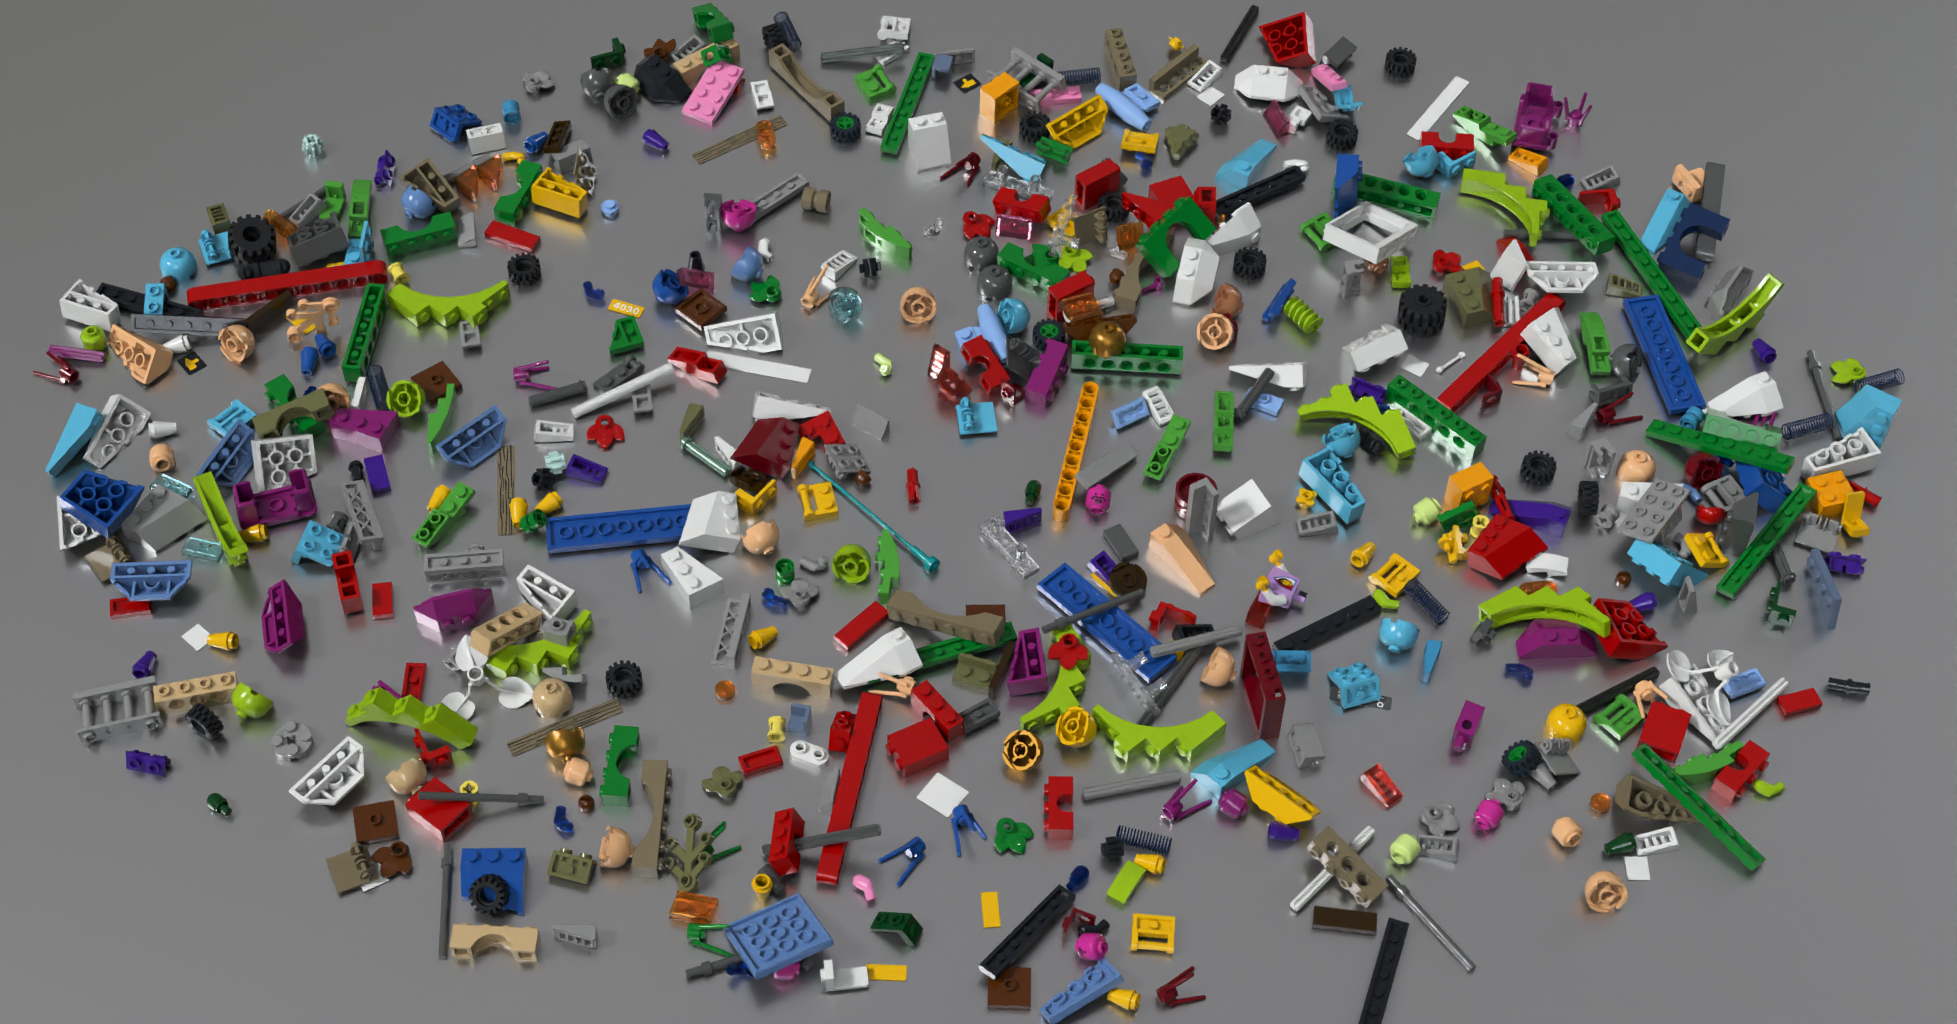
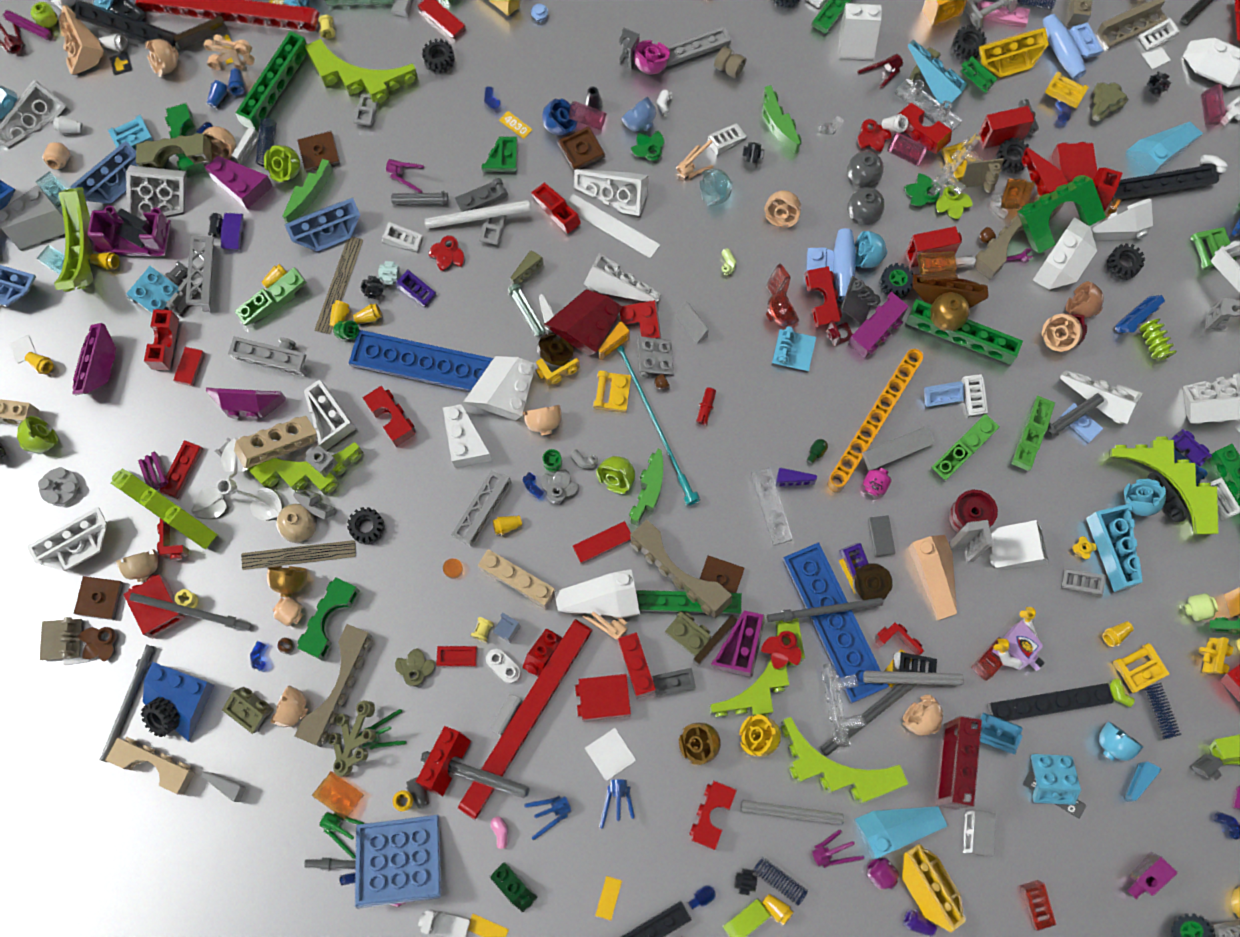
camera: 25 degrees right, 20 degrees up
blue plant [630,548,672,592] -> none
green plate [994,818,1034,854] -> none
green arch [997,242,1070,292] -> none
none -> black panel [116,208,153,248]
none -> red arch [362,385,415,447]
none -> white cone [882,114,908,133]

